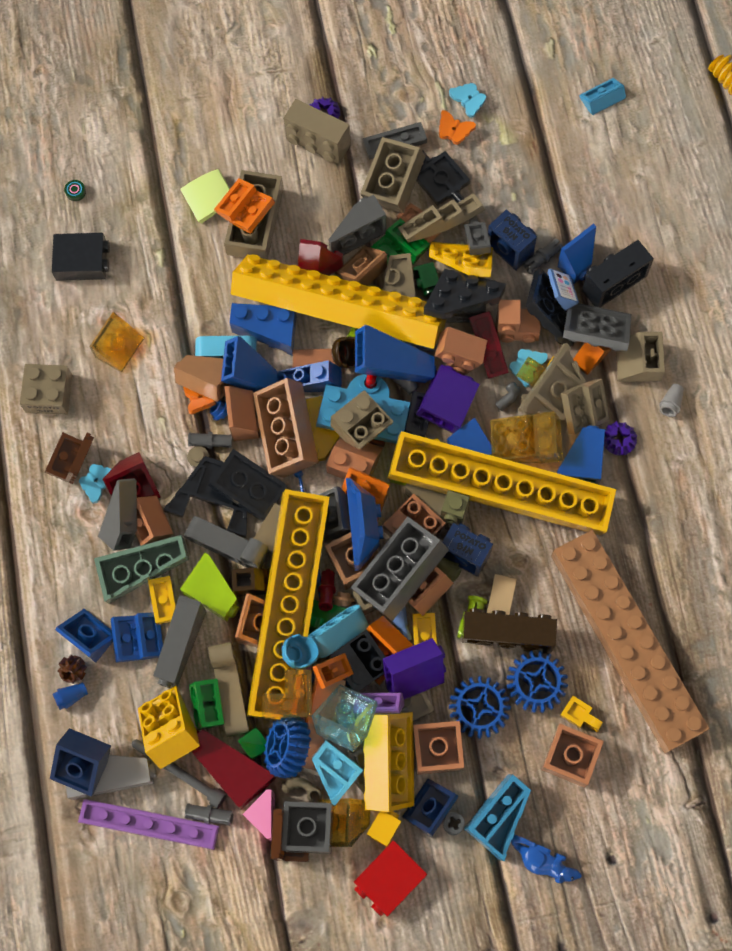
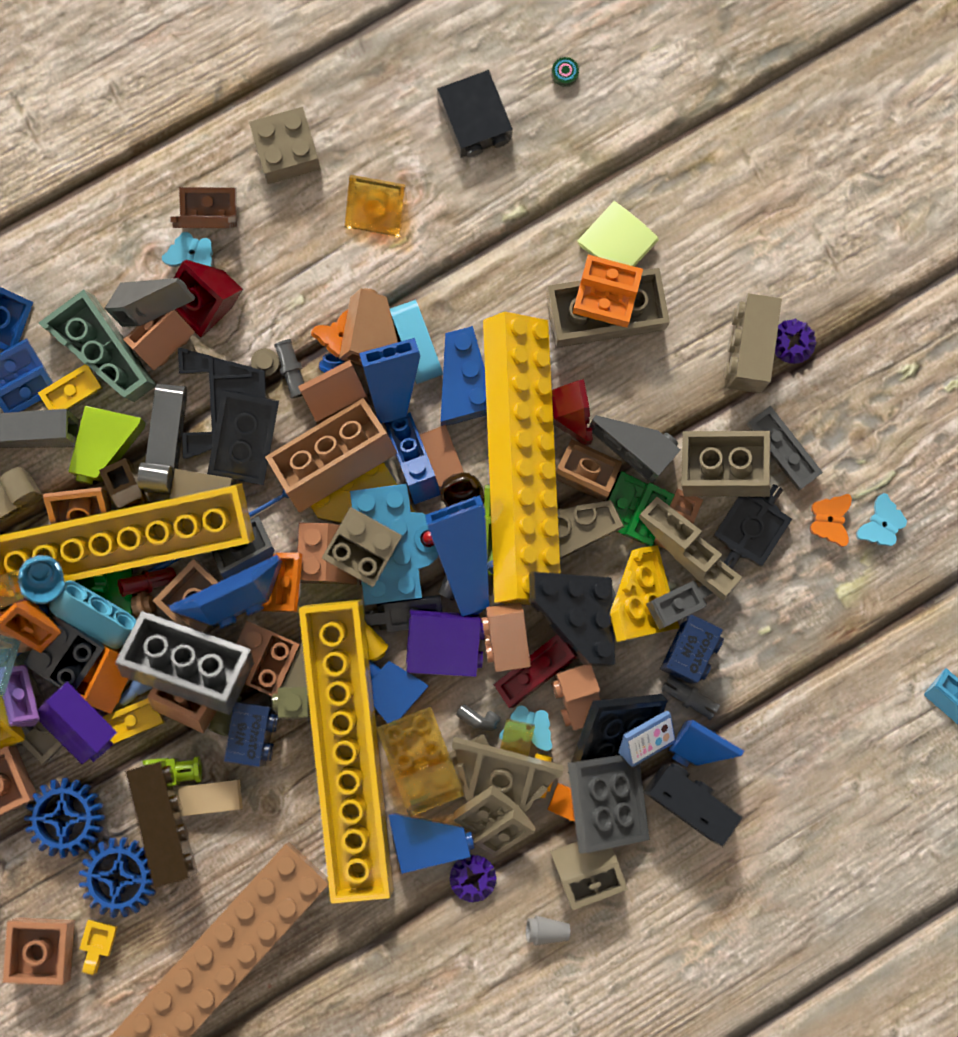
camera: 60 degrees right, 10 degrees up
dark green brick [413,262,439,298] -> none

